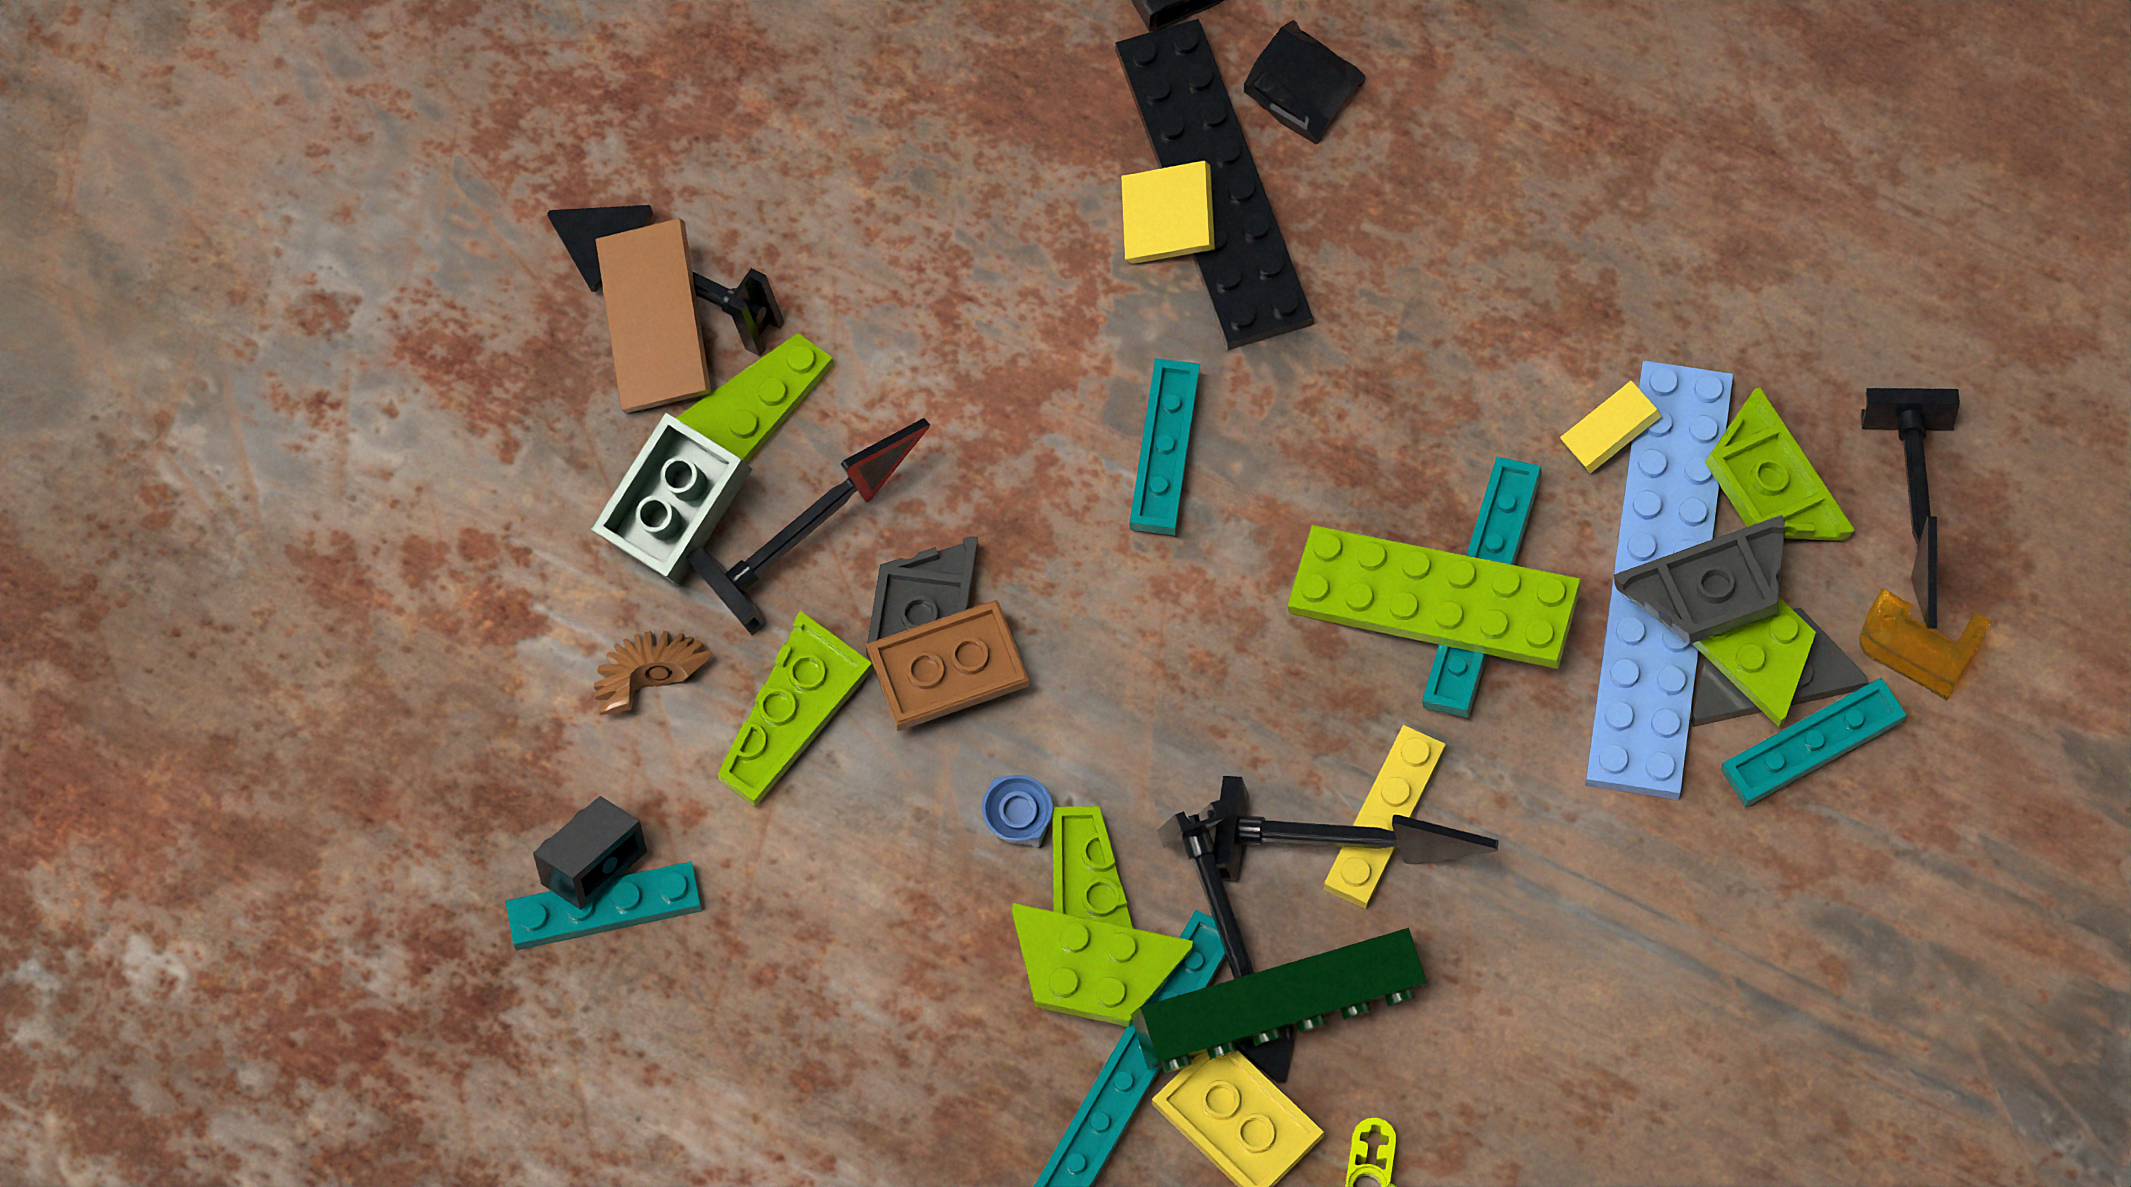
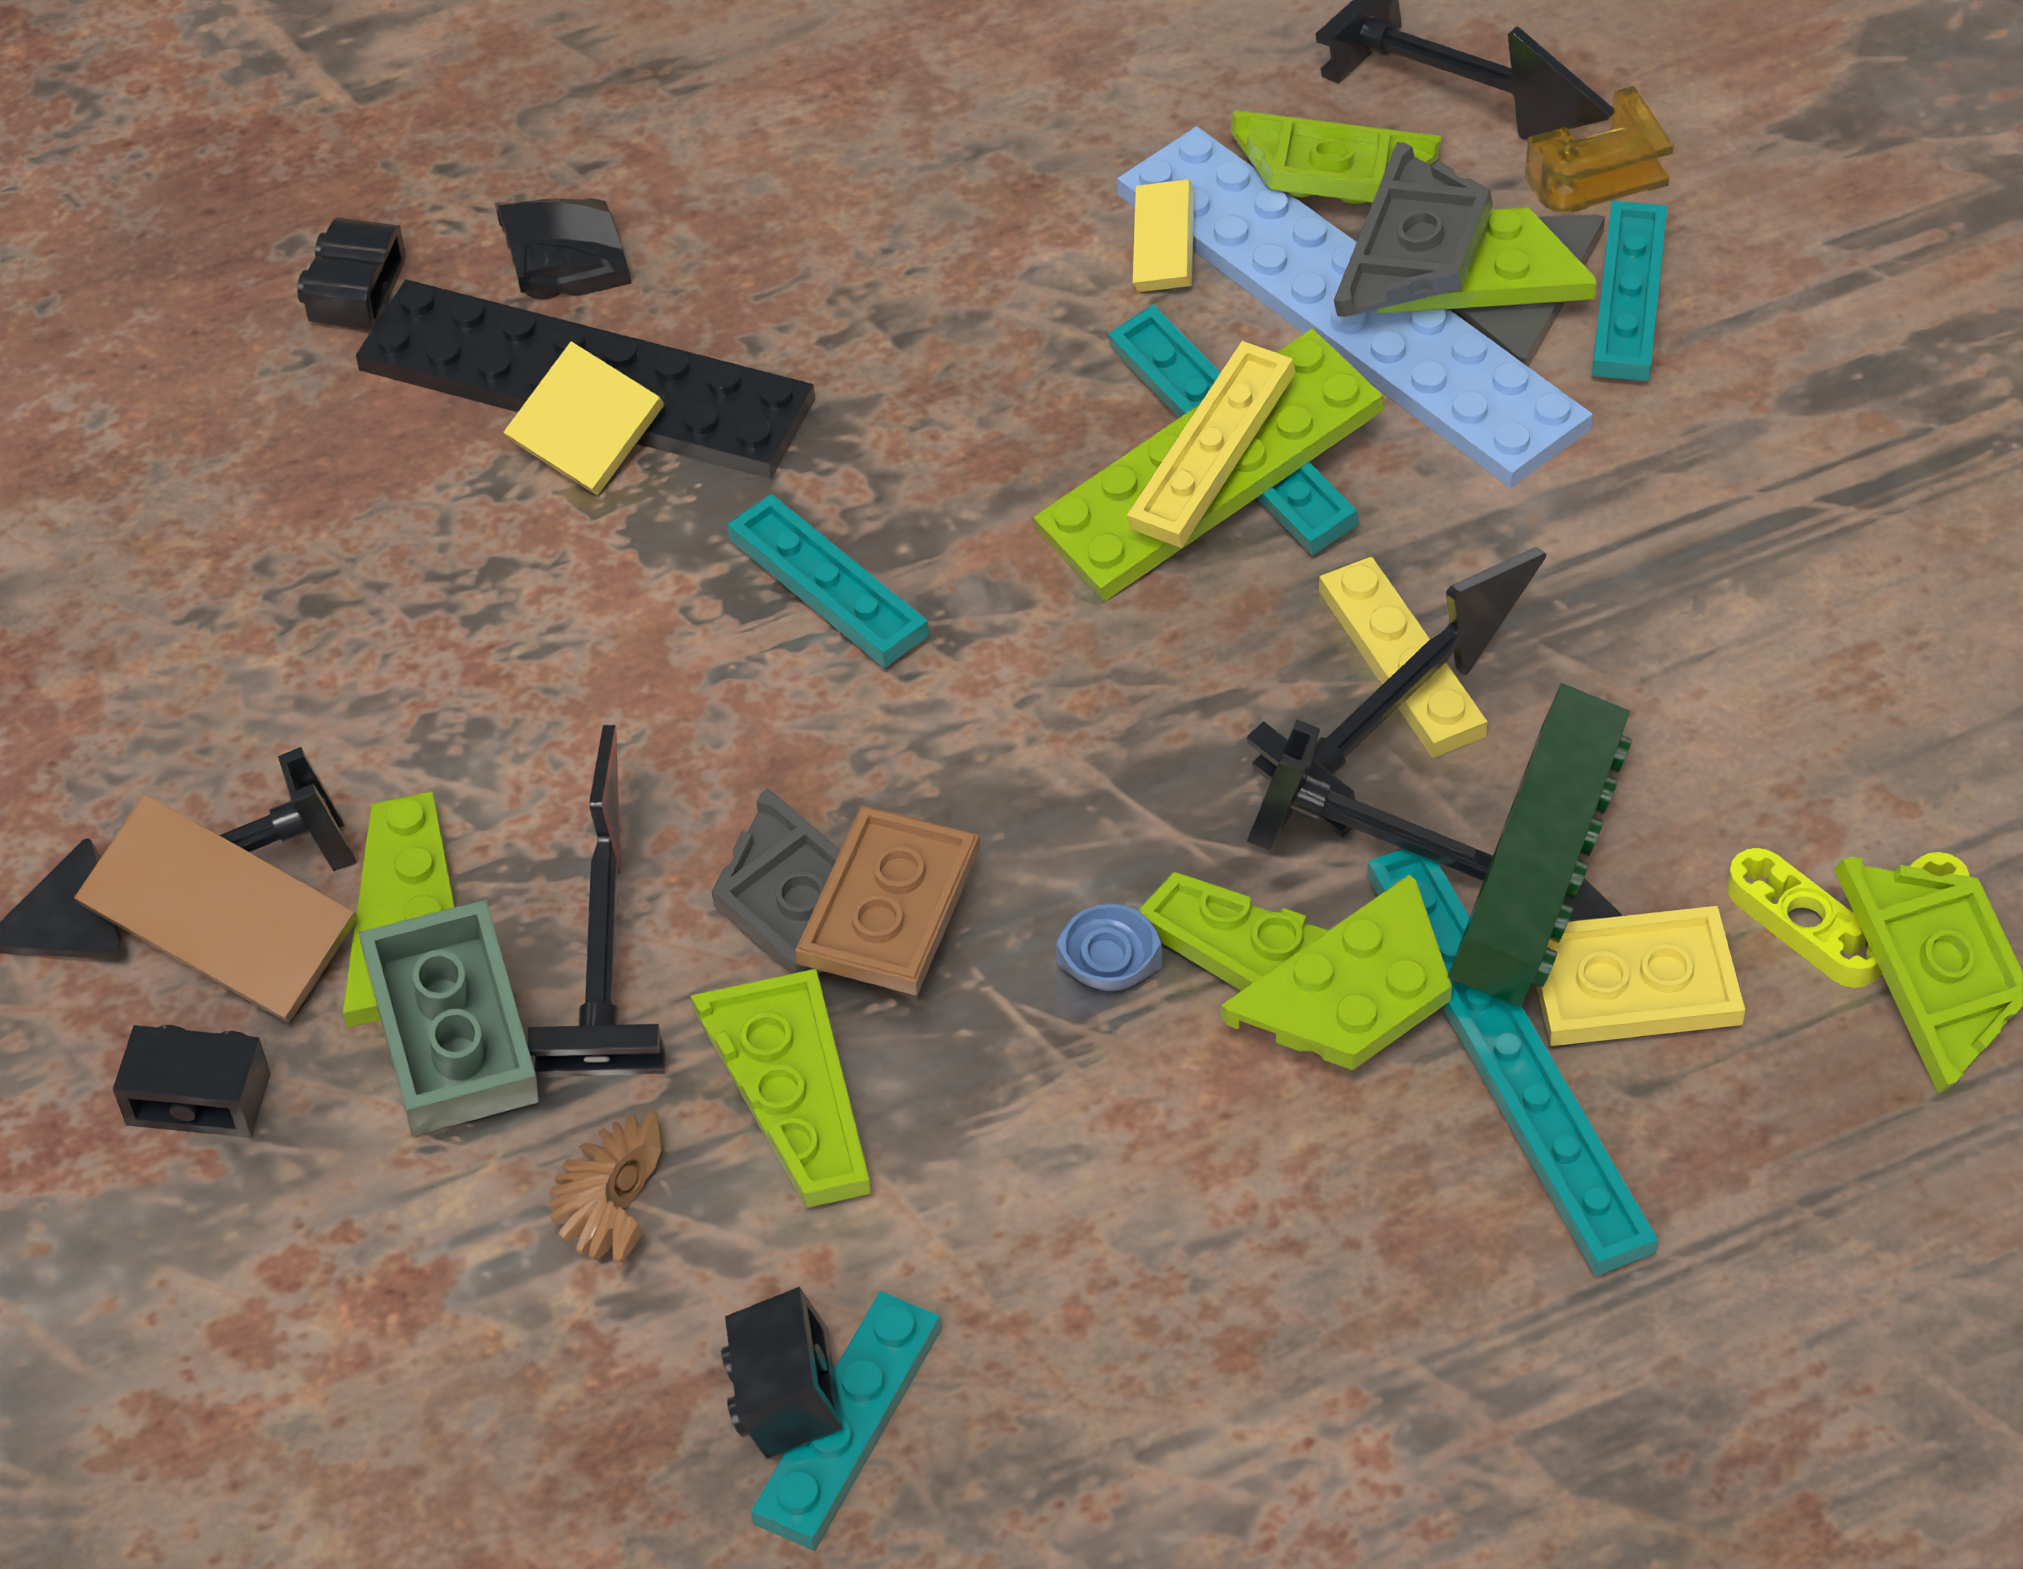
camera: 50 degrees left, 15 degrees down
none -> black brick [112,1025,271,1138]
none -> light yellow plate [1127,341,1296,548]

